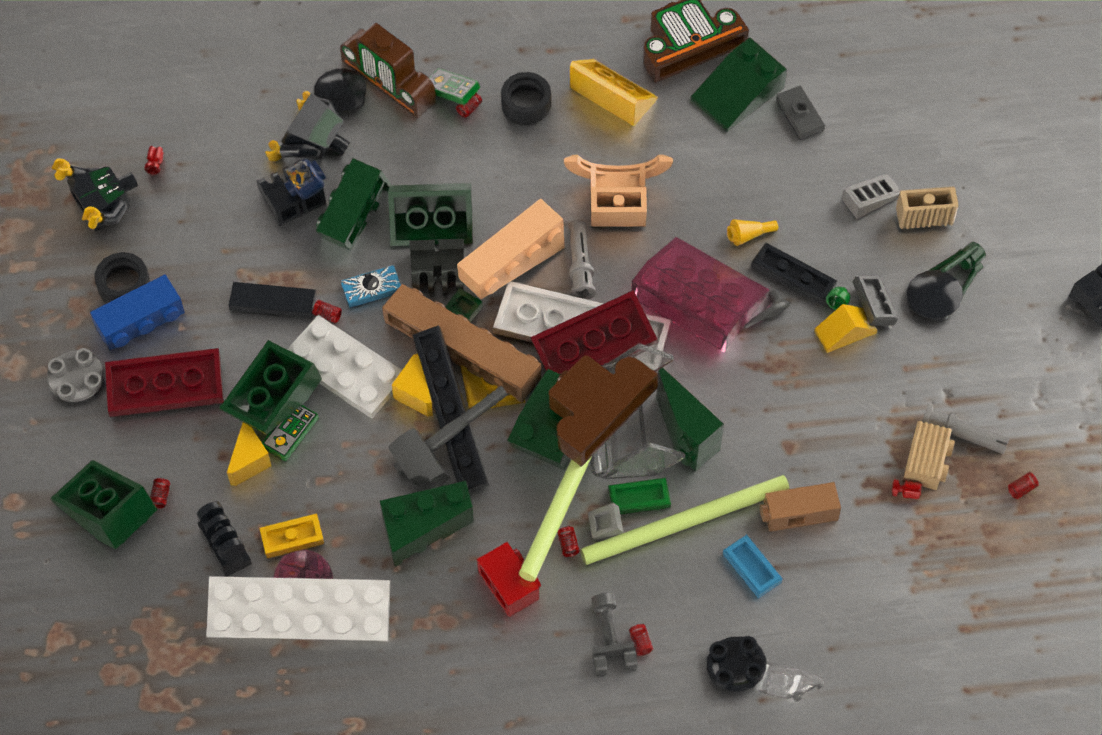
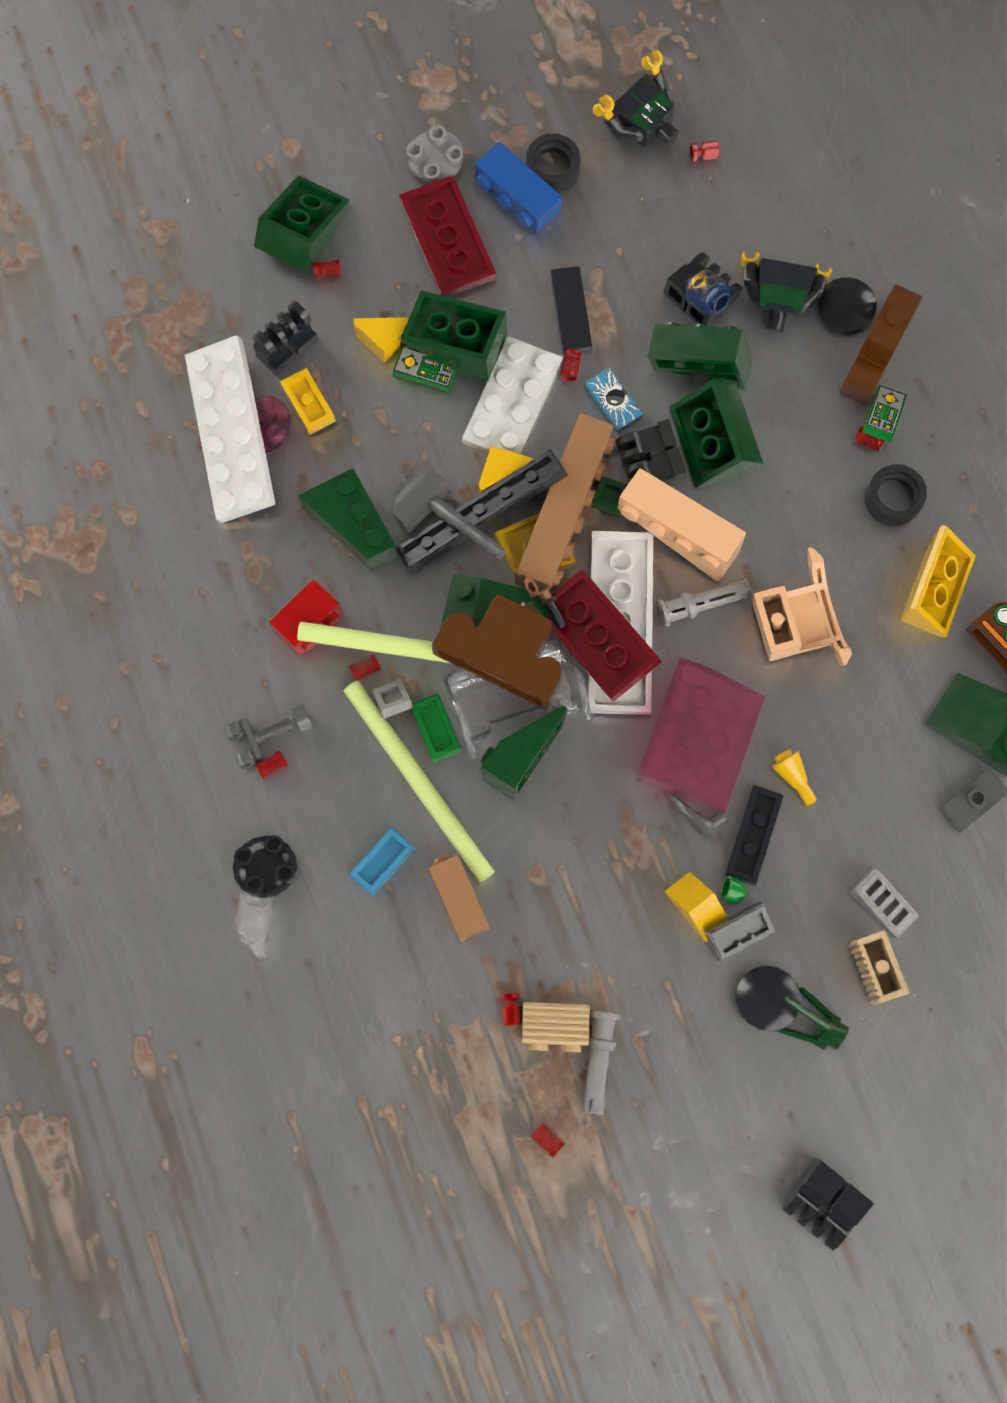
camera: 75 degrees right, 15 degrees up
none -> piece [524,576,566,629]

